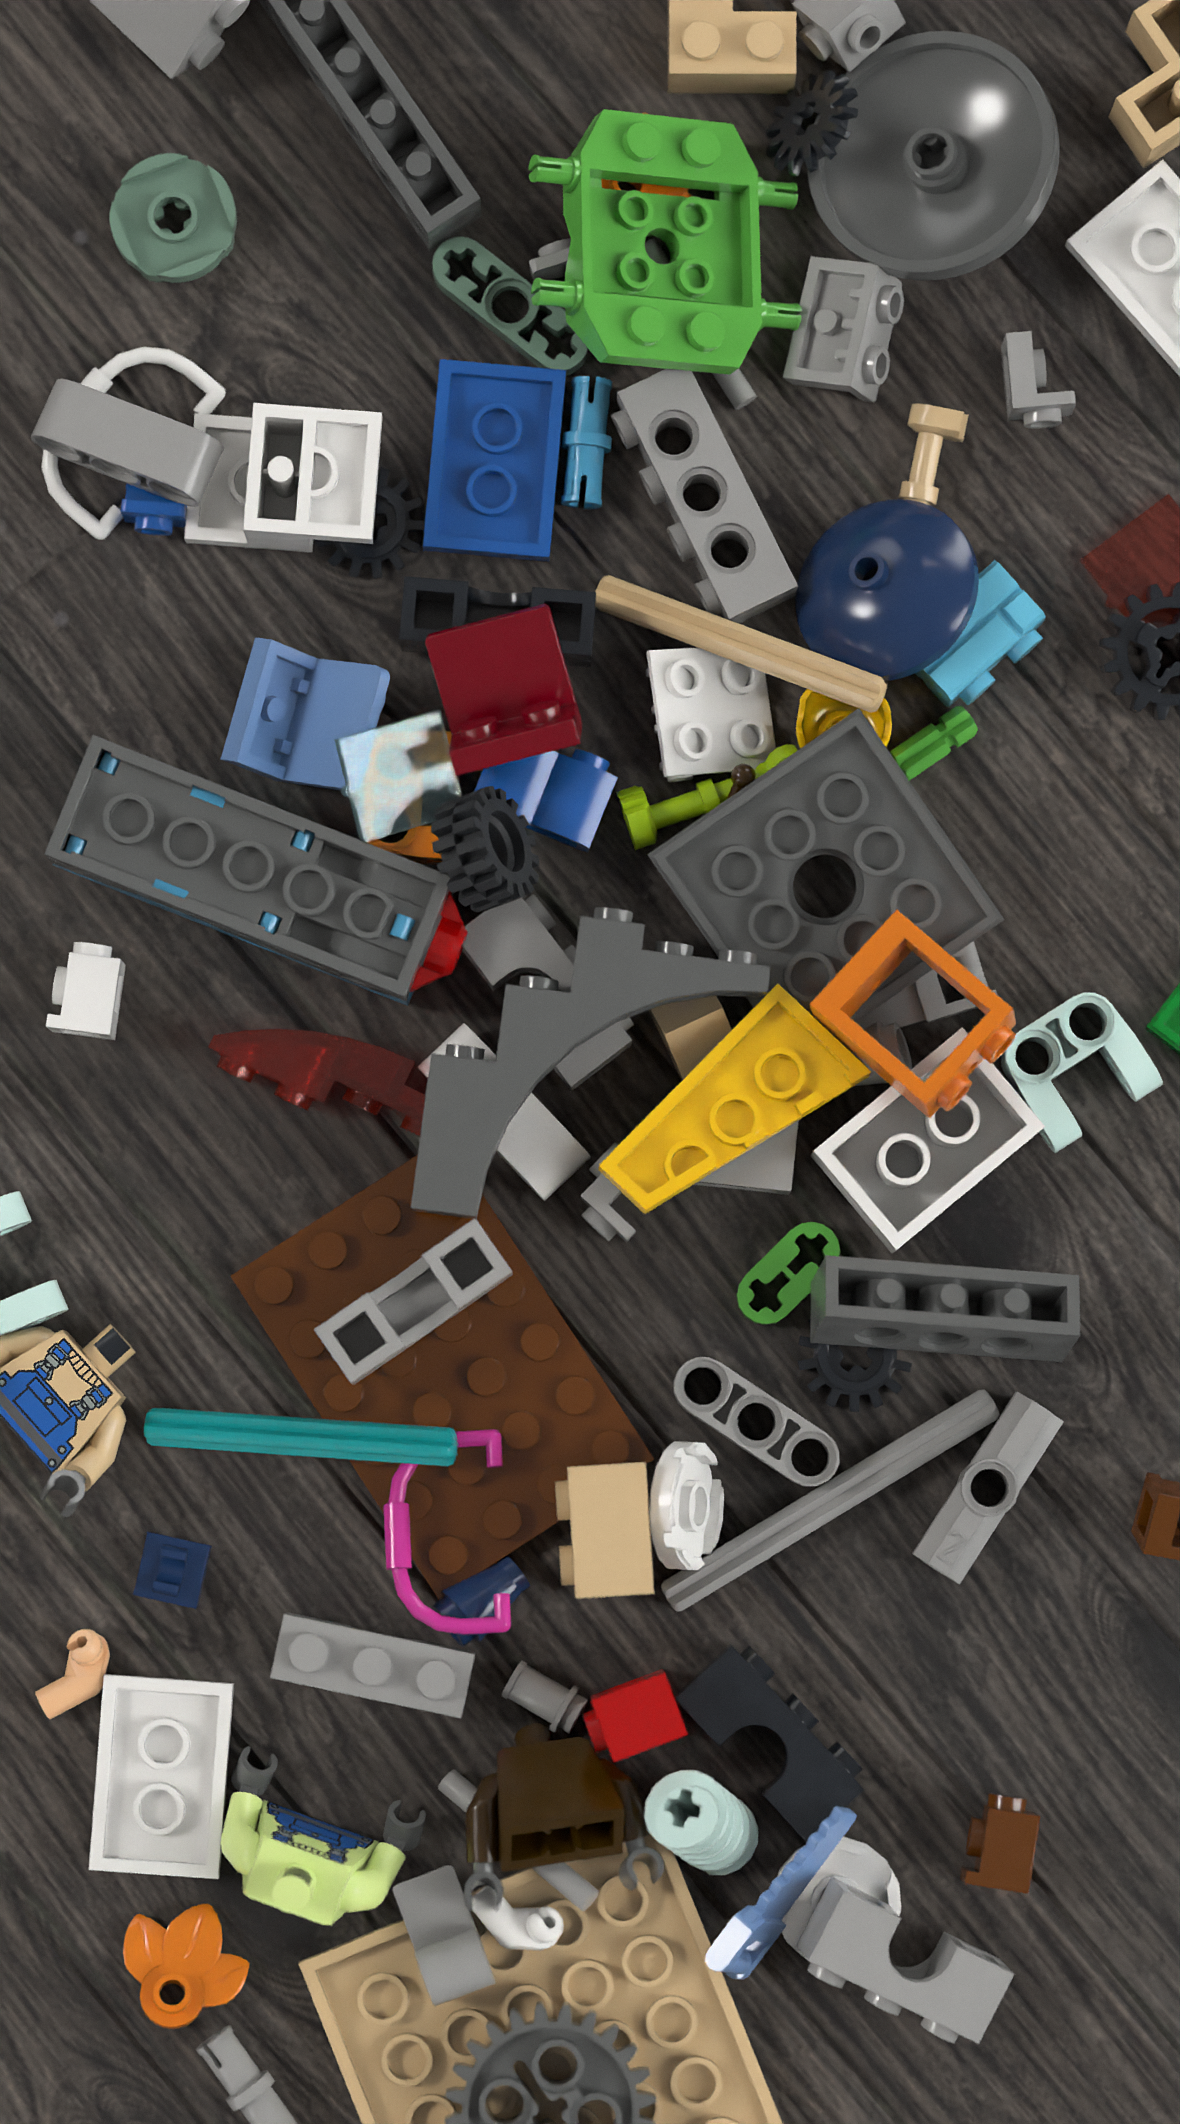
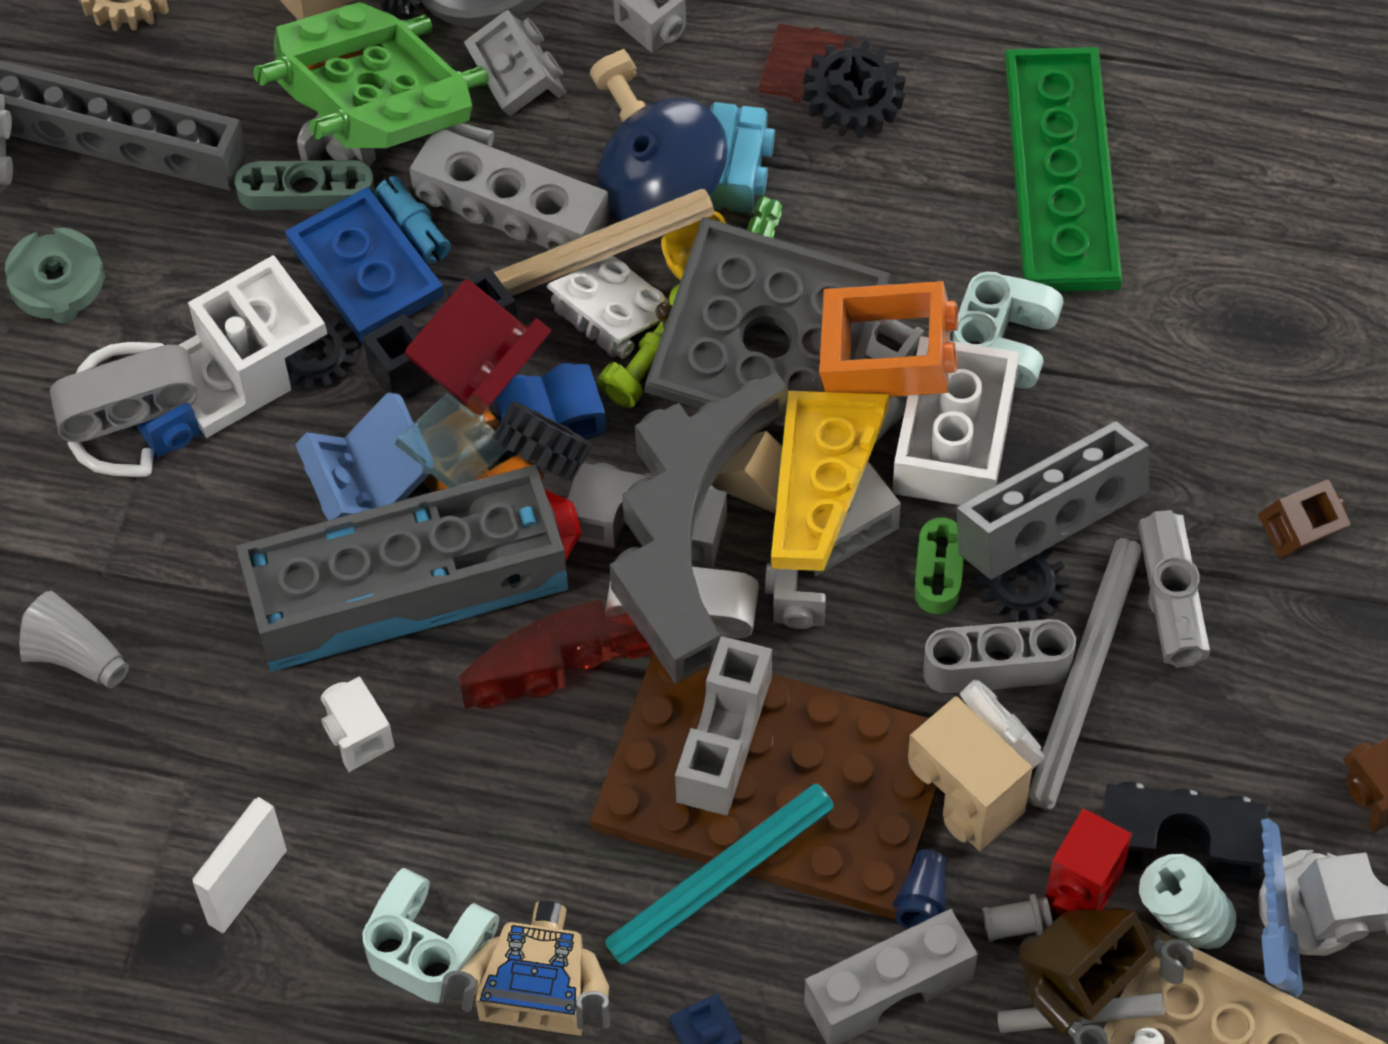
camera: 35 degrees left, 25 degrees down
dark pink piece [383,1429,511,1635] -> none

